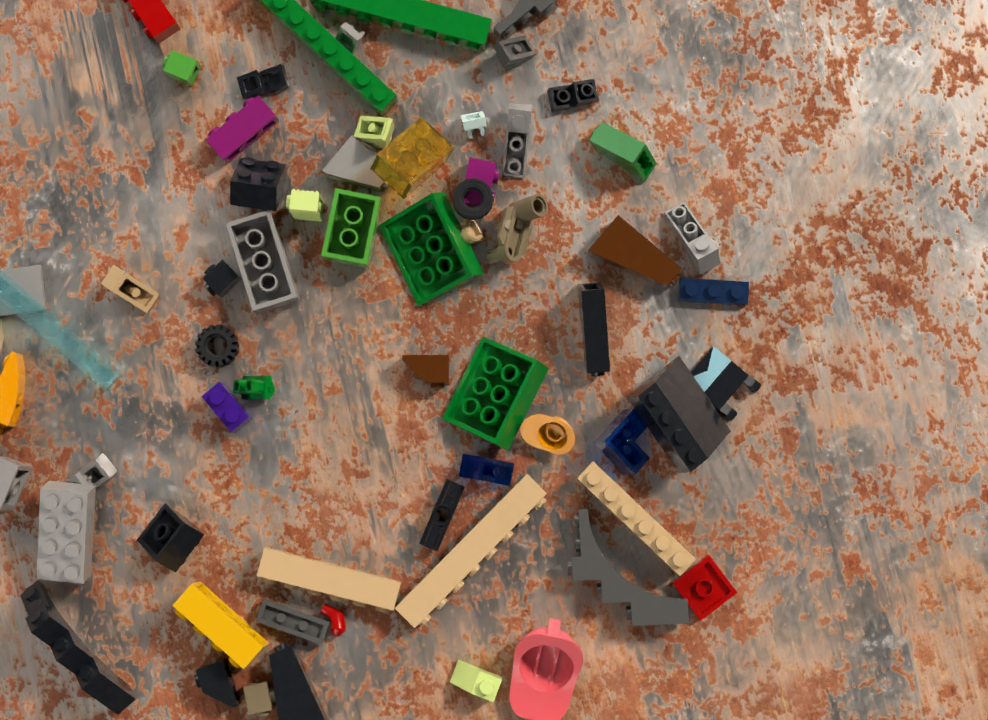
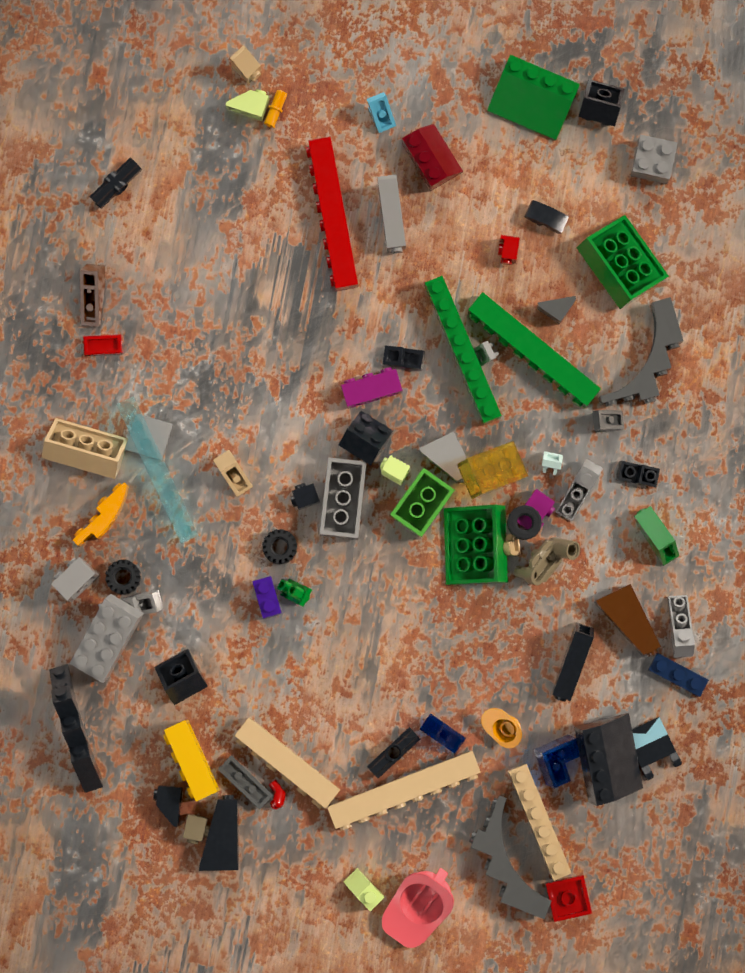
camera: 30 degrees right, 0 degrees up
bright green brick [162,50,201,87] -> none
yellowish green slope [353,116,395,149] -> none
reddish brown slope [402,355,449,389] -> none
green slope [442,337,549,451] -> none
none -> black tyre [105,559,141,595]

